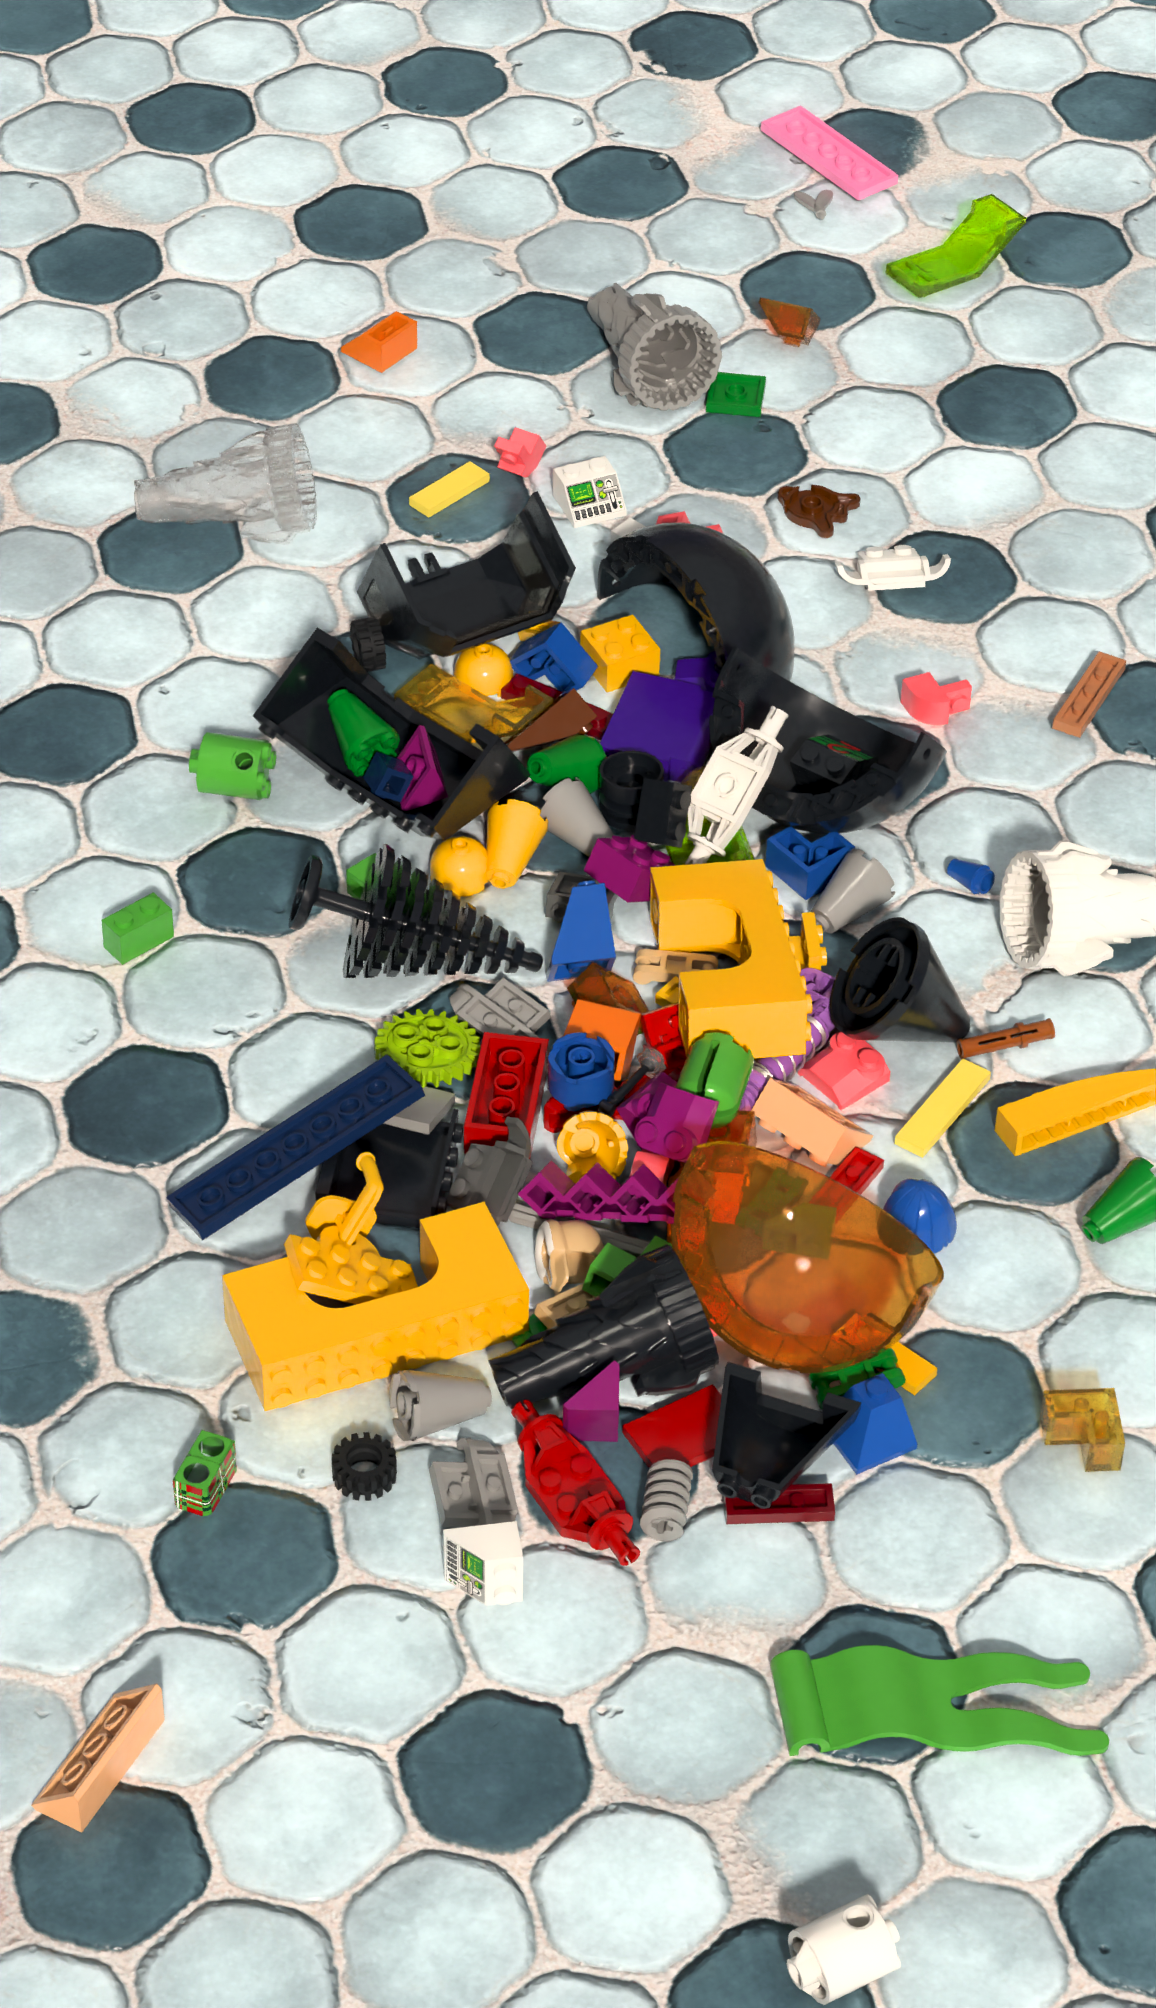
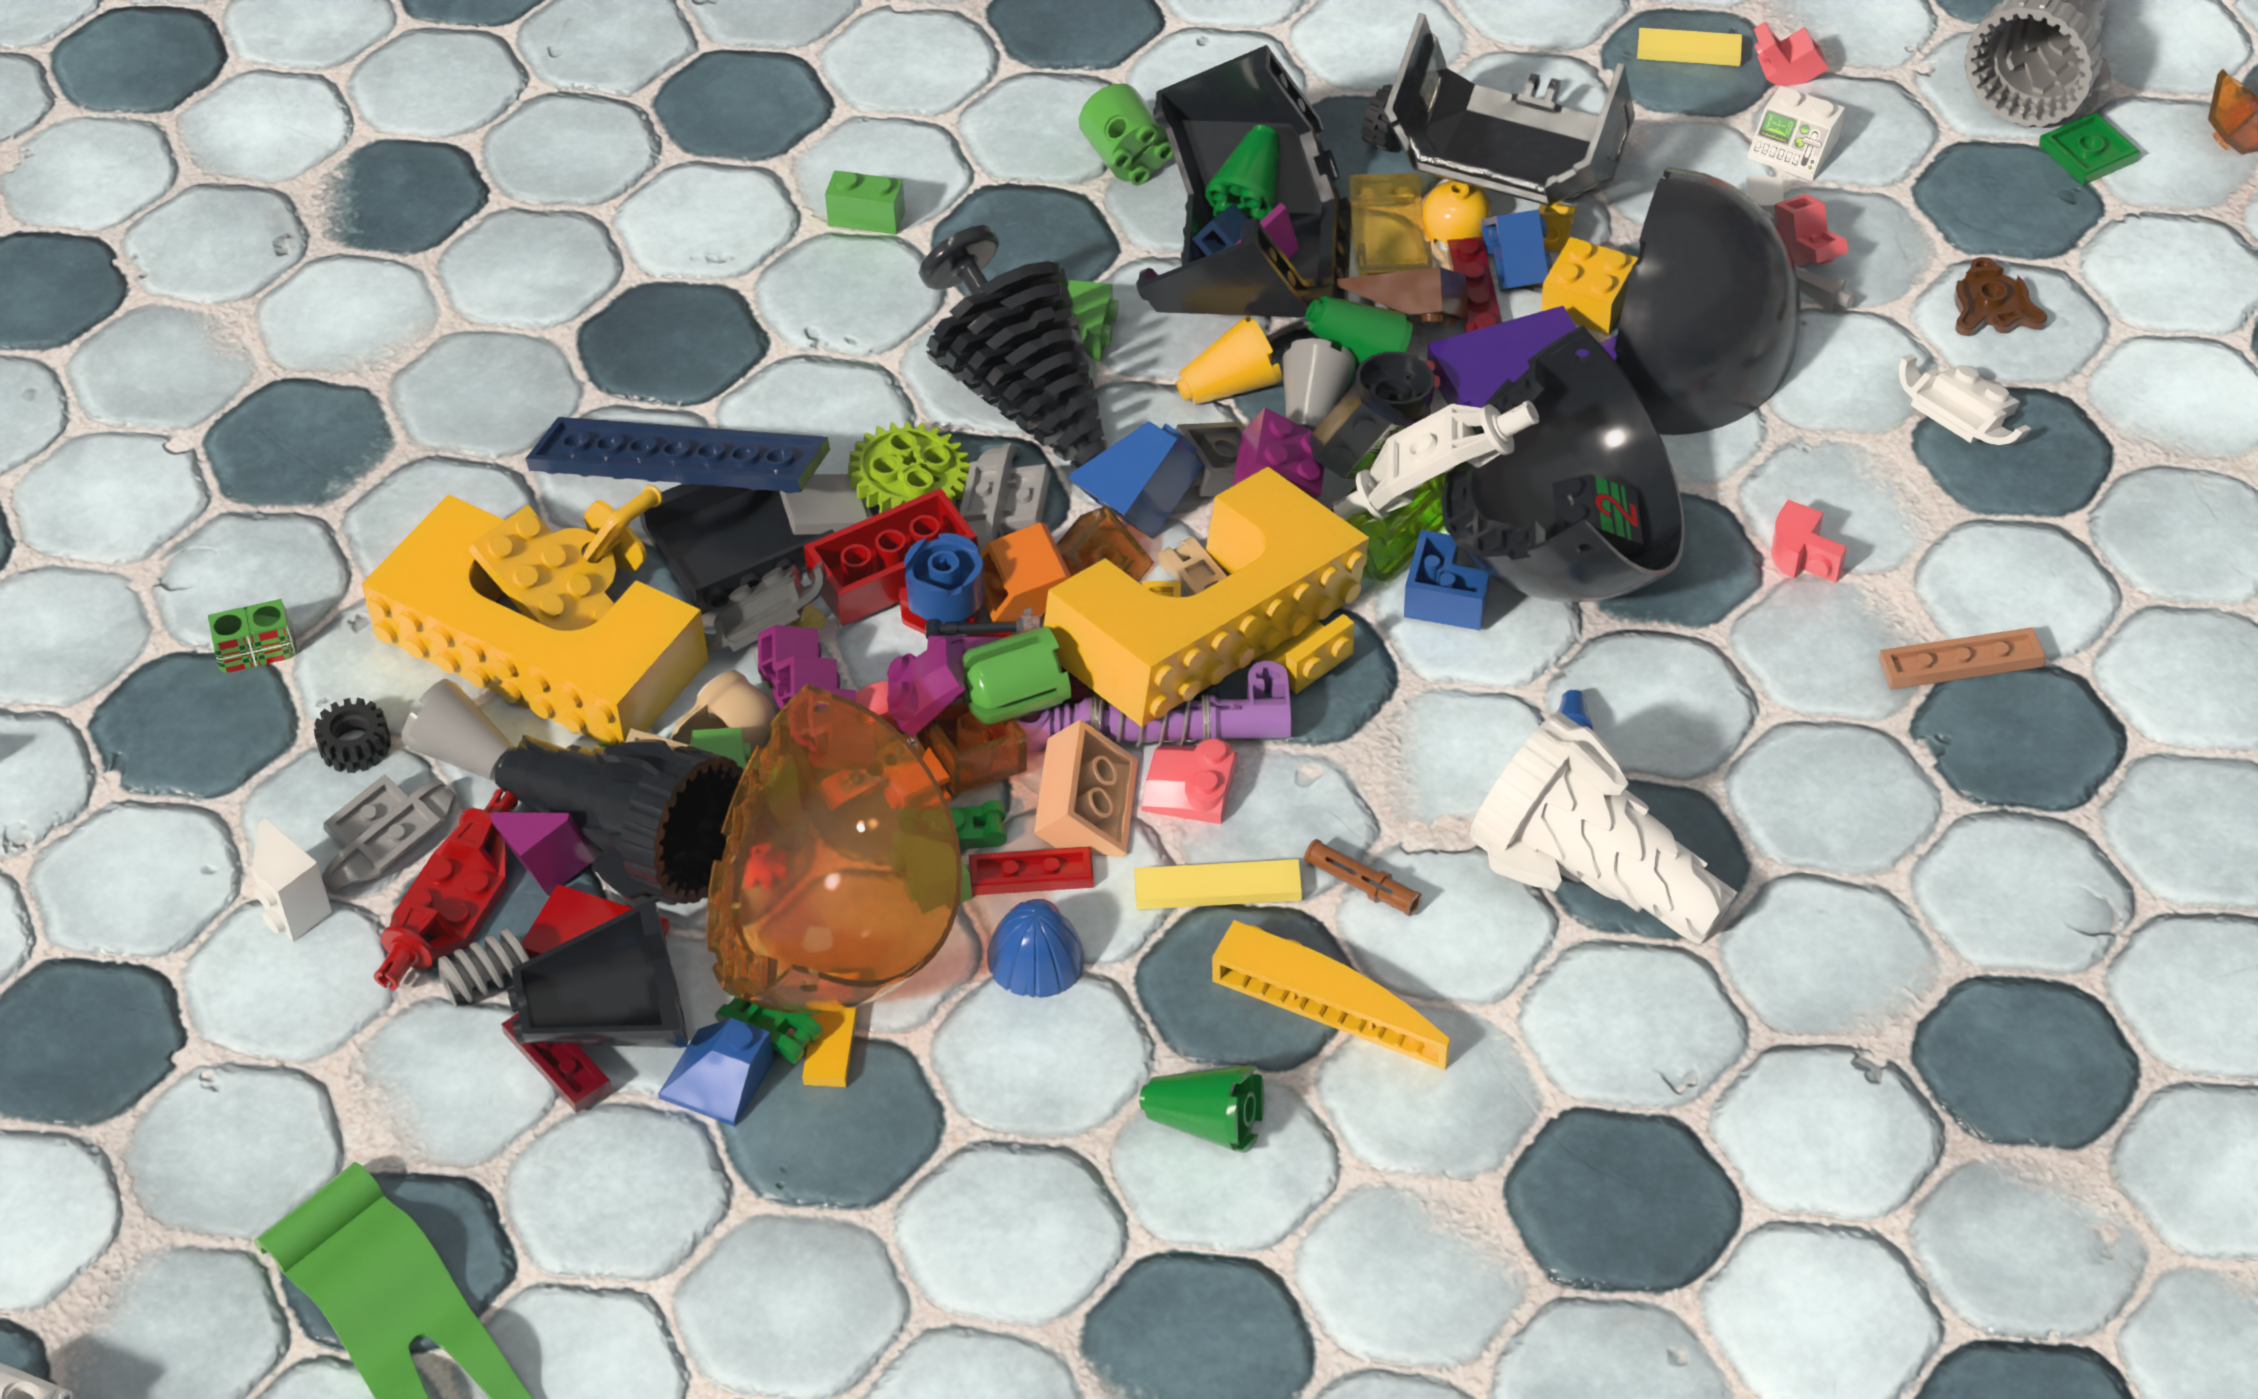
camera: 55 degrees right, 5 degrees up
yellow cylinder [430,836,490,897] -> none
yellow hair [556,1111,628,1184] -> none
light grey cone [811,849,895,933] -> none
black cone [829,917,970,1042] -> none
clear yellow brick [1040,1388,1125,1472] -> none

